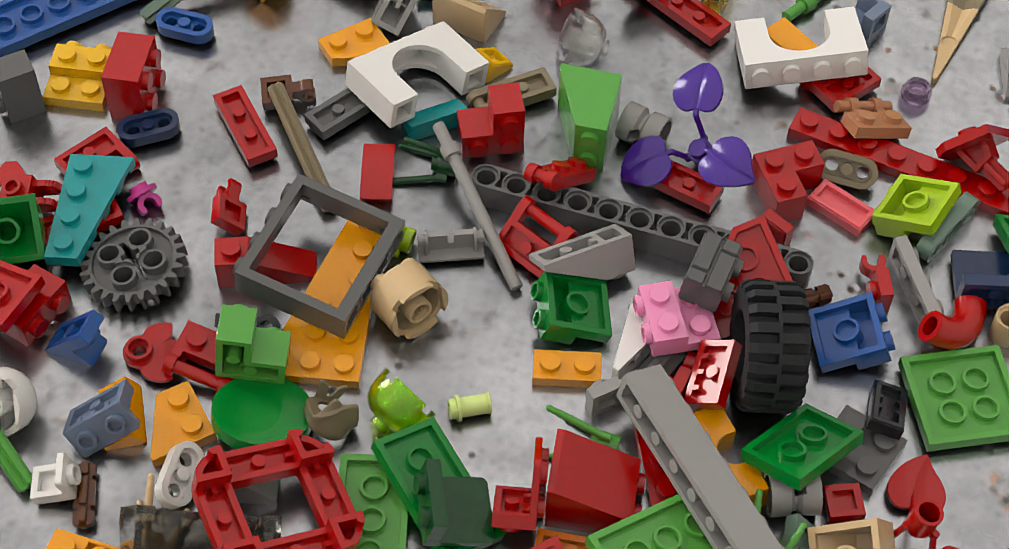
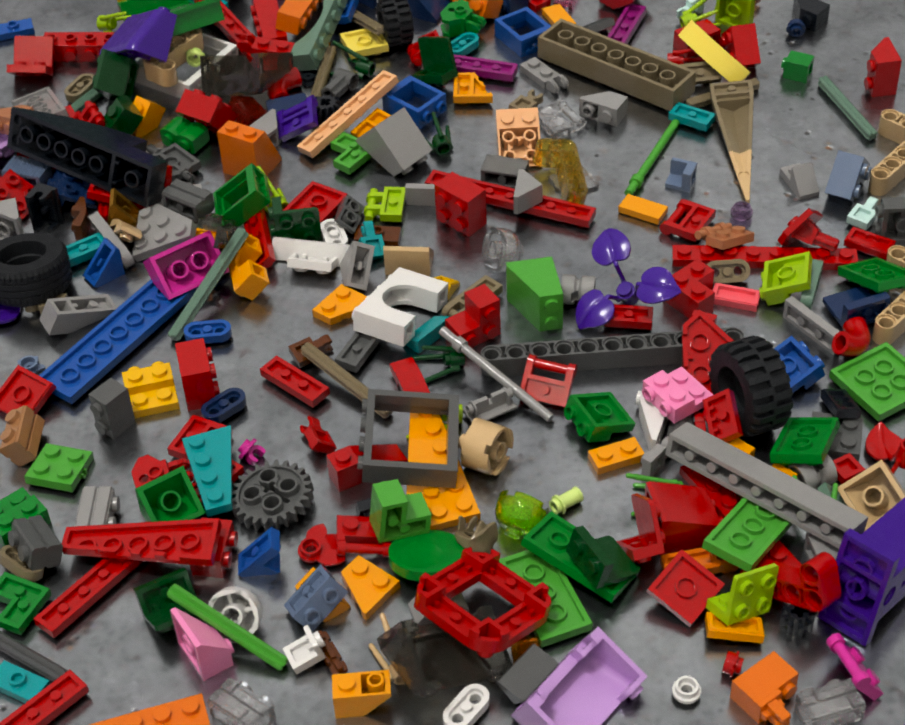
camera: 20 degrees left, 10 degrees down
white plate [154,441,205,510] -> none
red plate [524,157,597,191] -> none
light grey slope [529,224,636,280] -> none
dark grey brick [678,231,745,312] -> none
white arch [734,6,868,89] -> none
red plate [859,254,894,313] -> none

